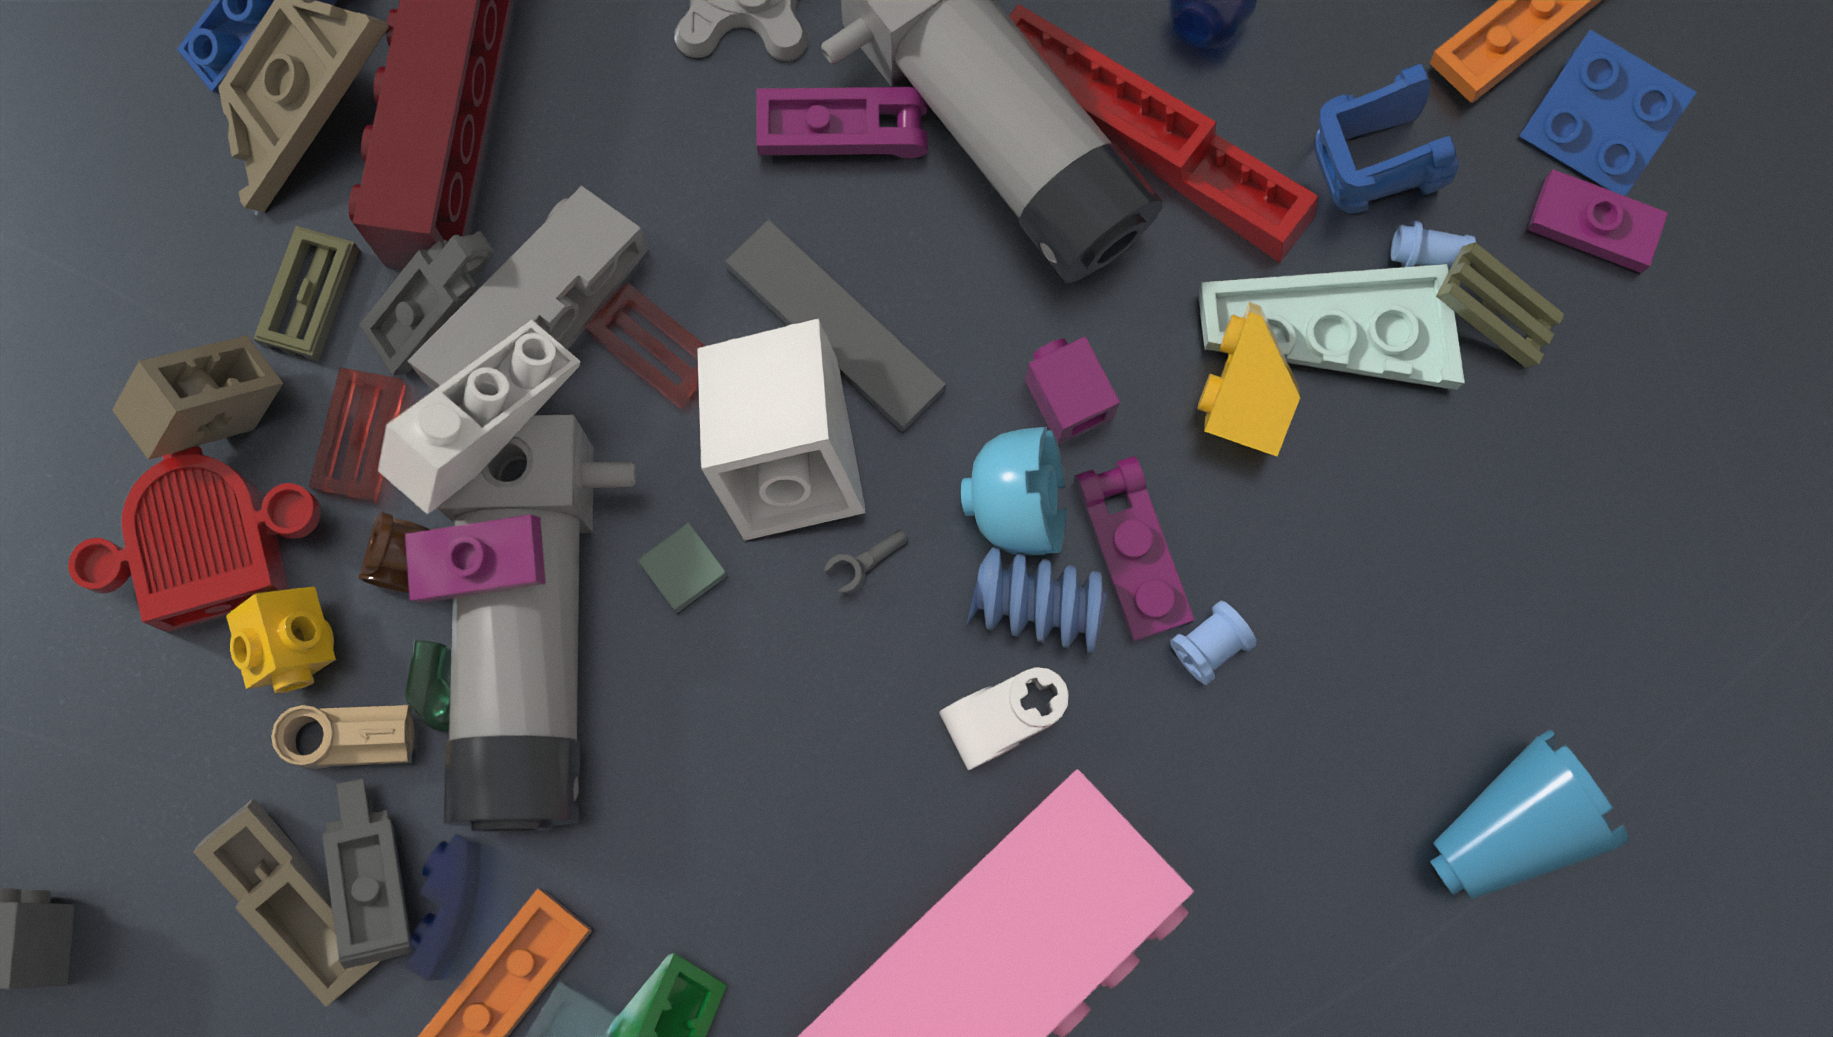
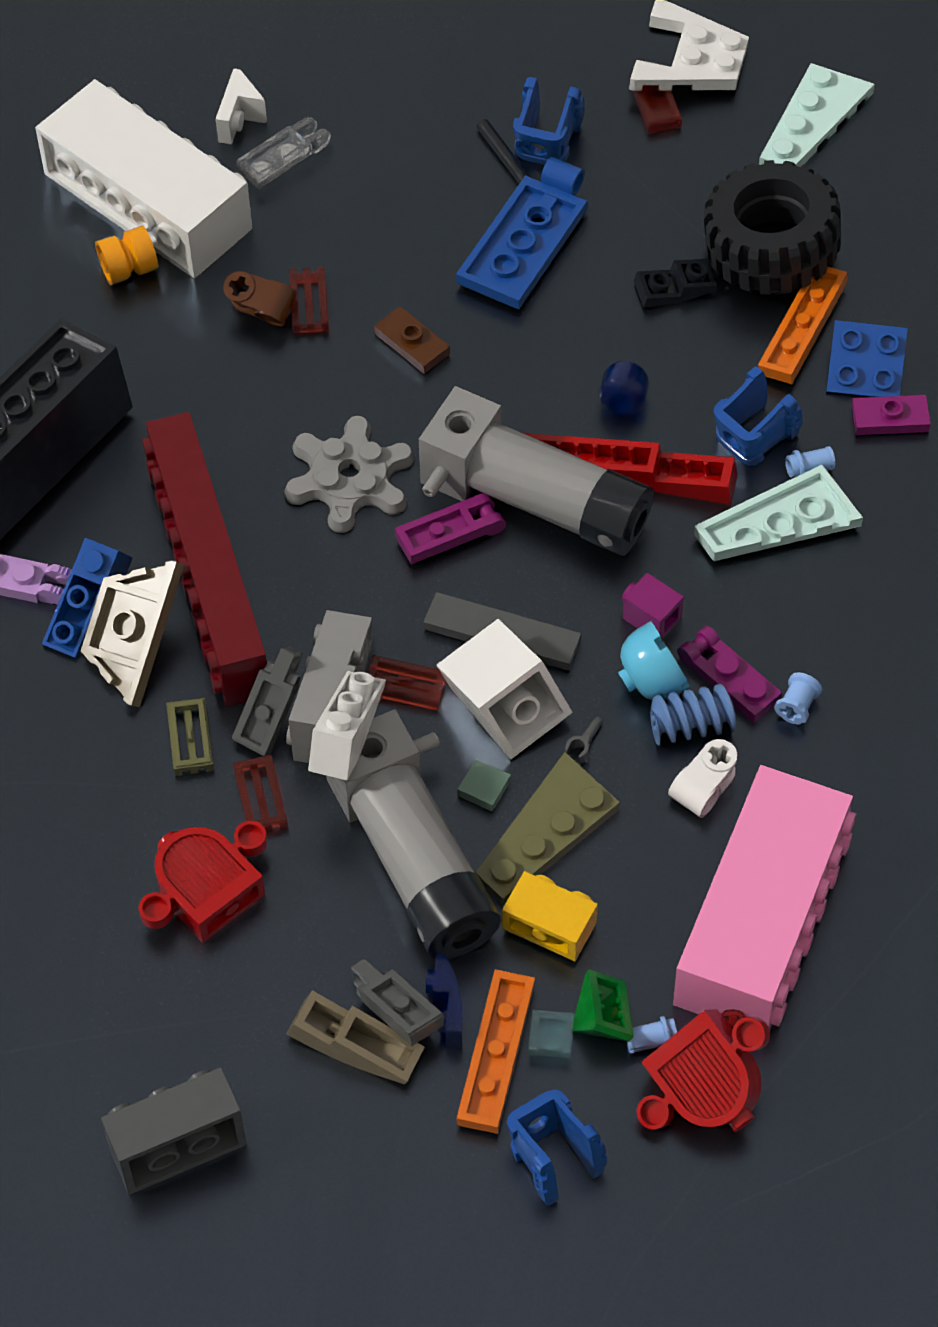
camera: 20 degrees left, 20 degrees down
dark tan brick [112,335,283,460] -> none
yellow brick [226,586,336,693] -> none
tan piece [271,705,414,770] -> none
reddish brown piece [358,512,439,593] -> none
magenta plate [405,514,546,603] -> none
clear green arm [405,640,451,732] -> none
yellow slope [1197,302,1300,457] -> none
olive tile [1436,242,1565,368] -> none
none -> olive wing [475,752,620,906]
none -> yellow brick [502,871,598,961]

